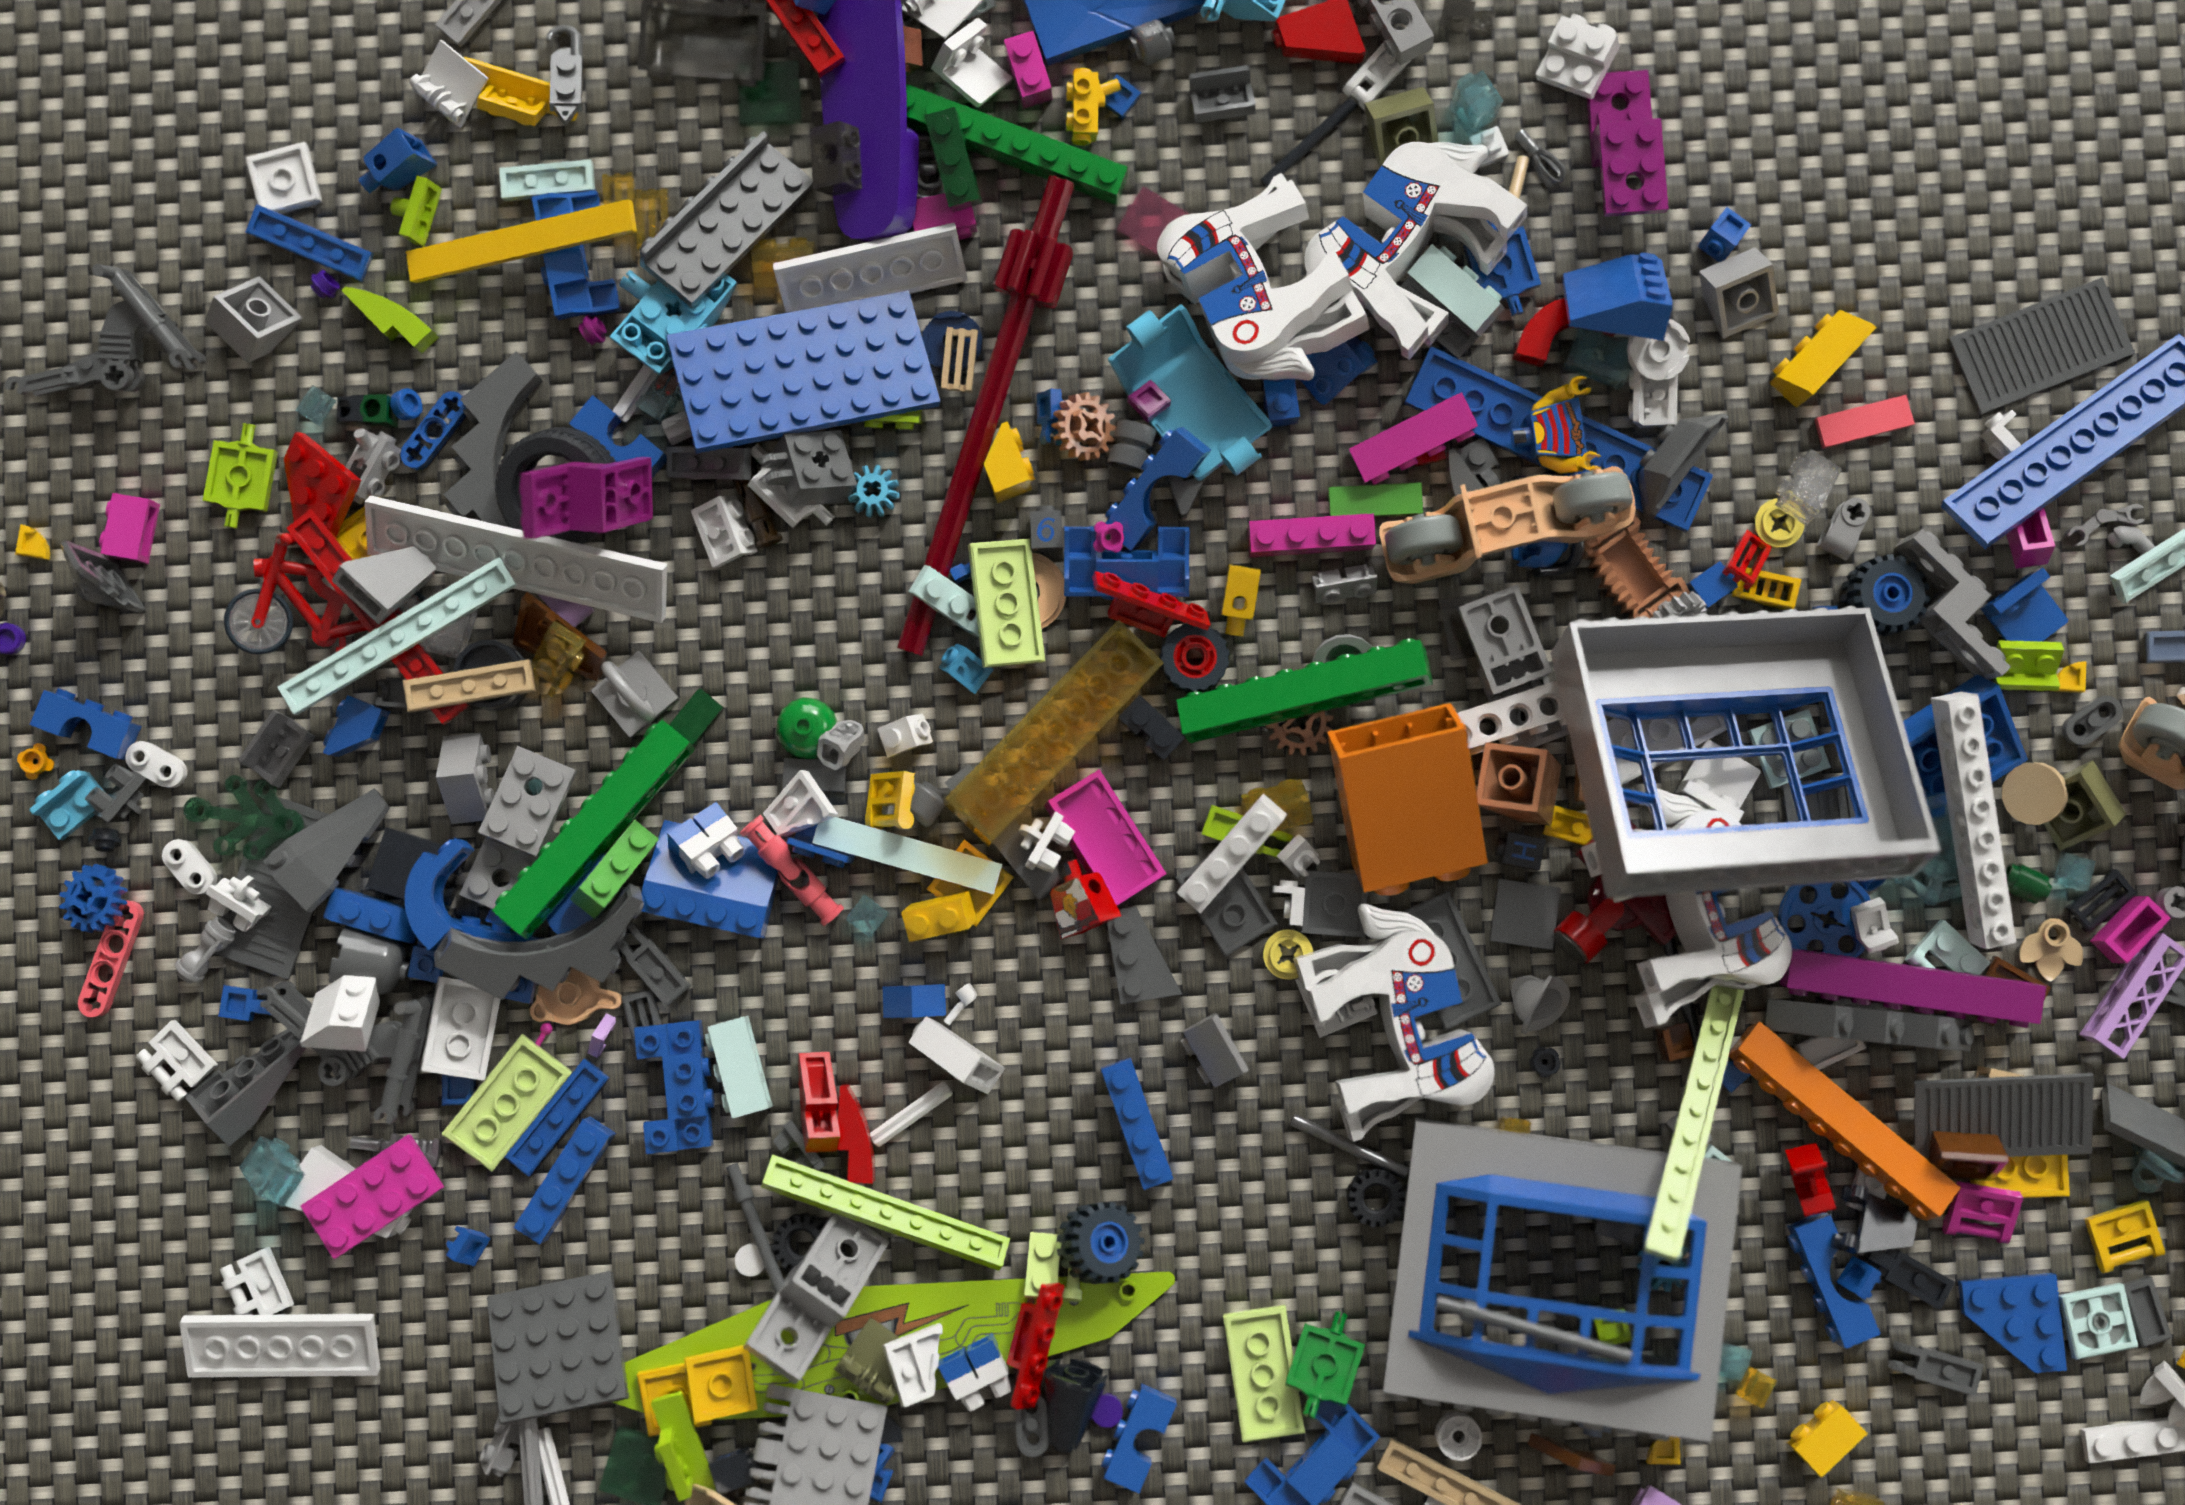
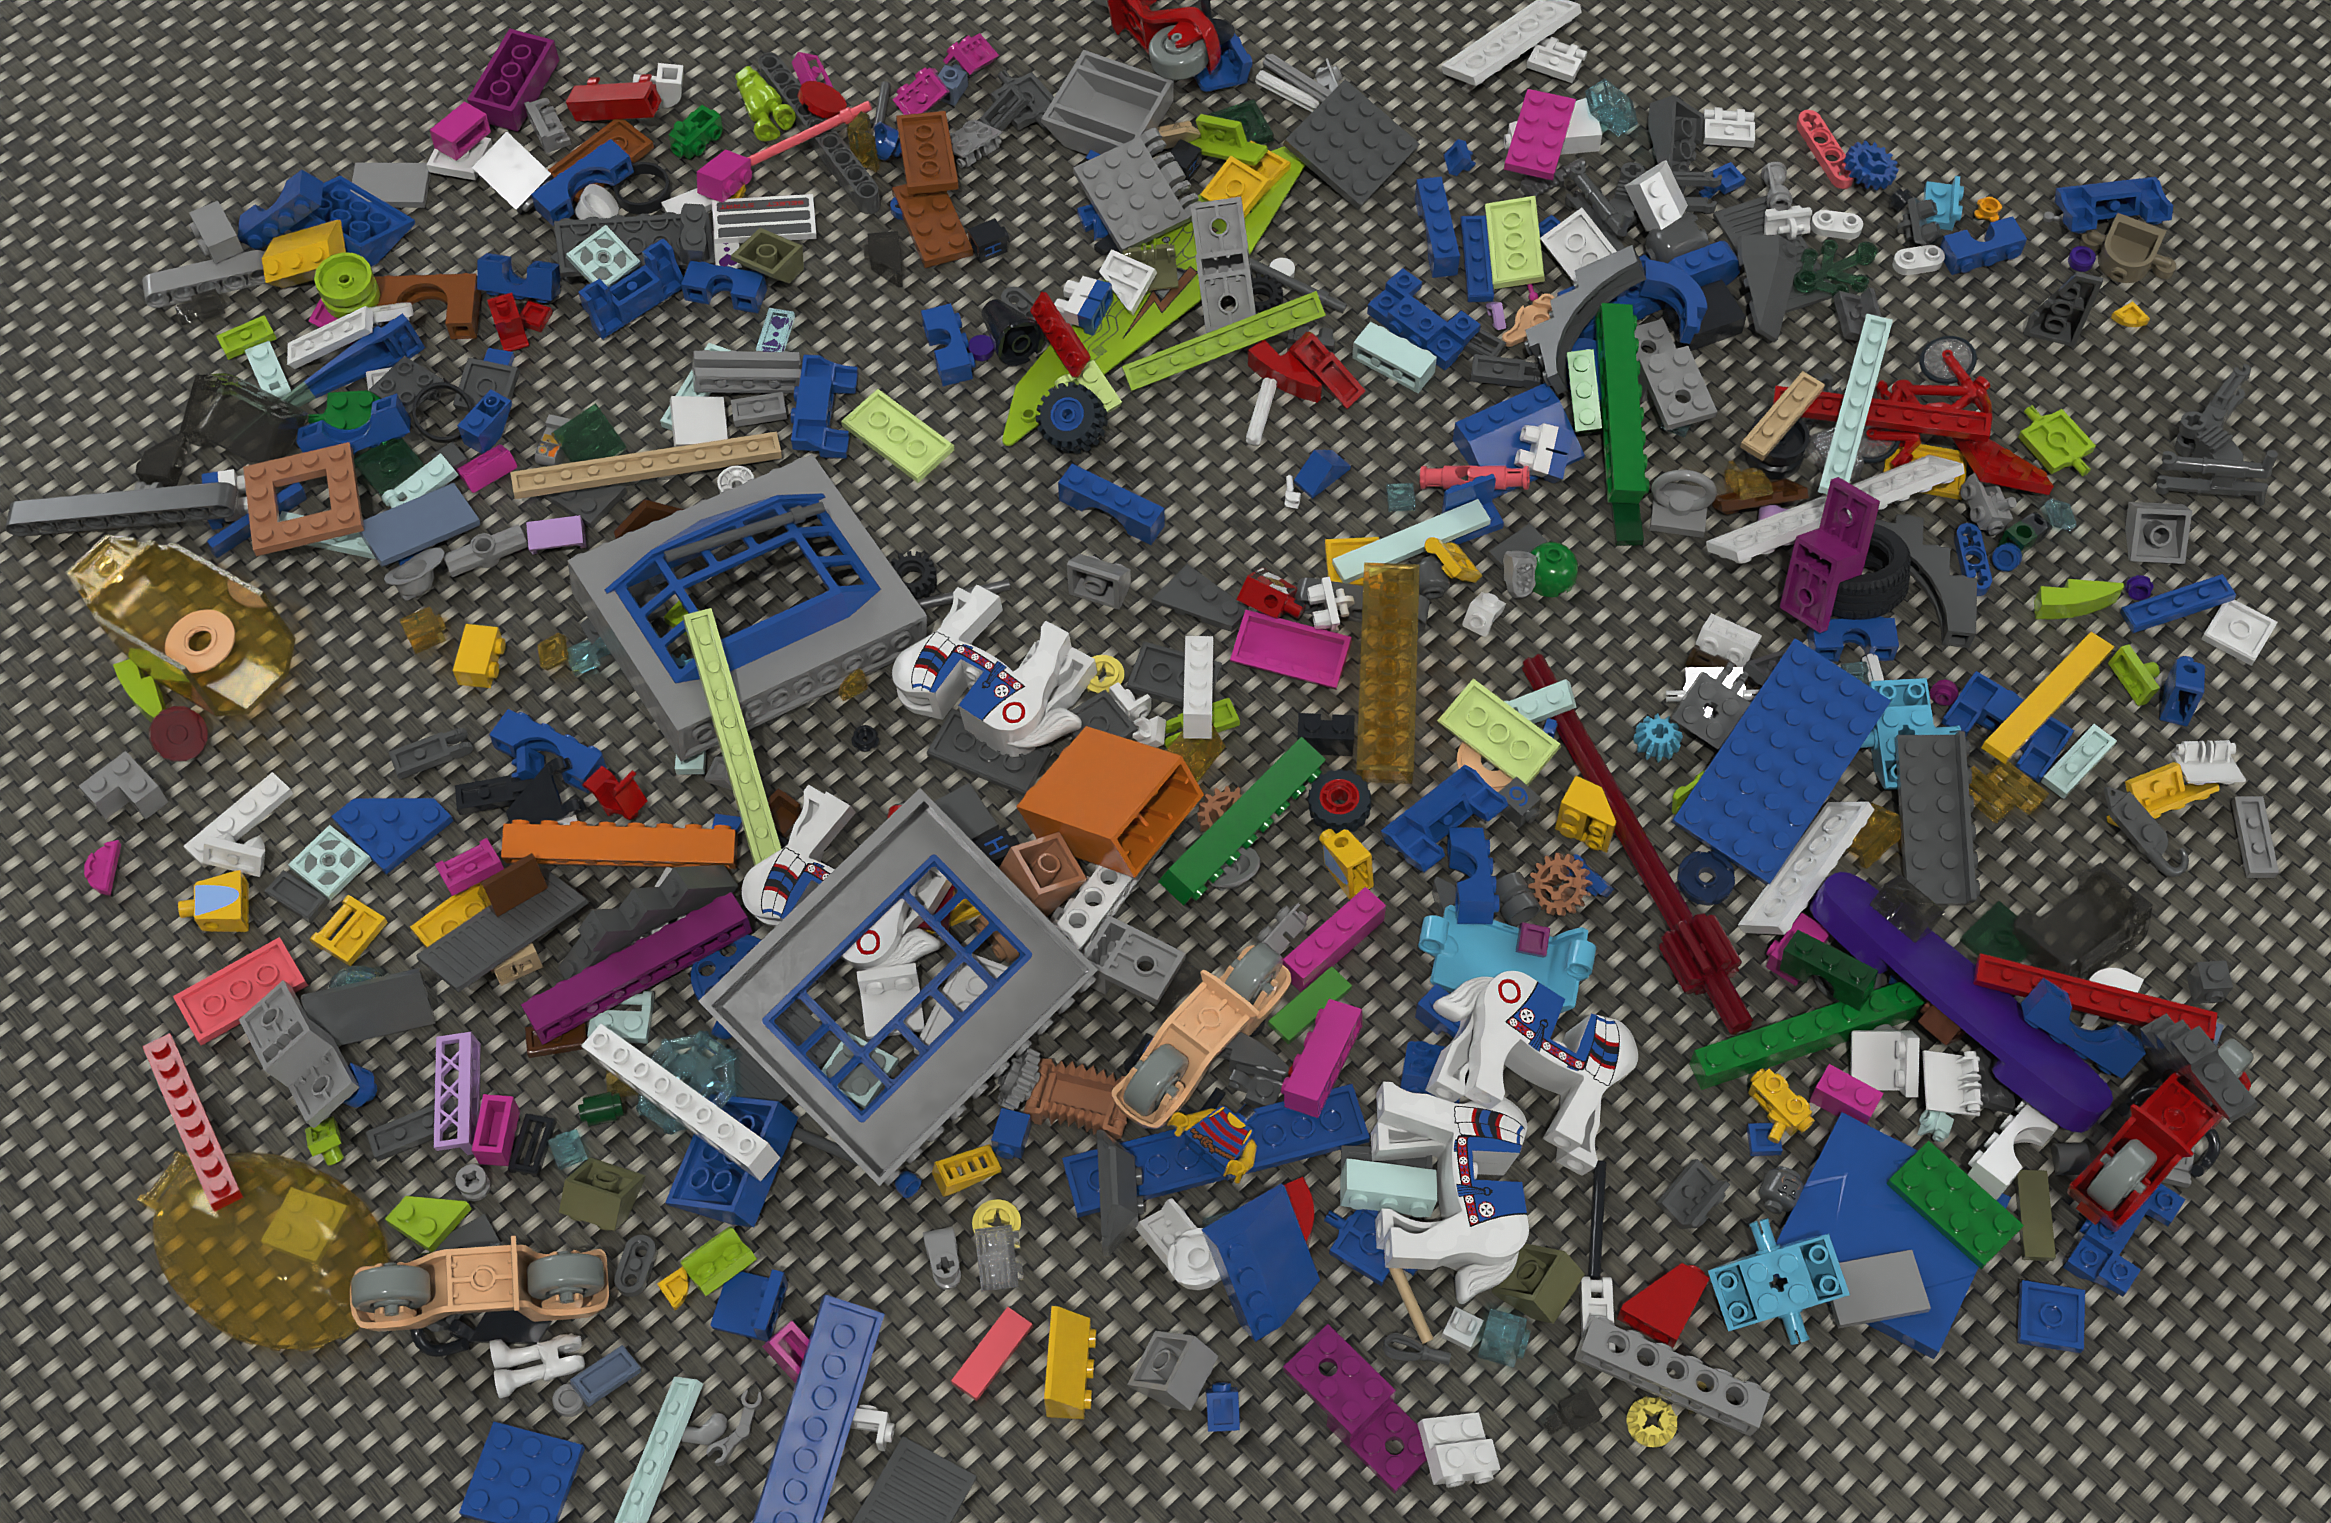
camera: 135 degrees right, 25 degrees down
dark pink brick [99,493,160,564] -> none
blue slope [323,695,390,757] -> none
light grey slope [332,546,437,624] -> none
light grey brick [436,733,495,824] -> none
white wing [763,770,838,837] -> none
yellow brick [901,891,977,942] -> none
white slope [908,1016,1005,1094] -> none
dark azure bracket [939,643,994,694] -> none
tan tile [941,327,978,393] -> none
red bracket [1092,571,1211,638] -> none
dark pink plate [1093,521,1124,553] -> none
clear pink piece [1117,186,1189,254] -> none
green plate [1285,1311,1365,1419] -> none
light grey helmet [1511,975,1570,1035] -> none
red tile [1722,530,1772,591] -> none
black wheel [1840,554,1930,637] -> none
white bracket [1850,897,1899,953] -> none
light grey bracket [1894,529,2011,680] -> none
tan tile [2002,762,2068,825] -> none
tan plate [2019,918,2083,981] -> none

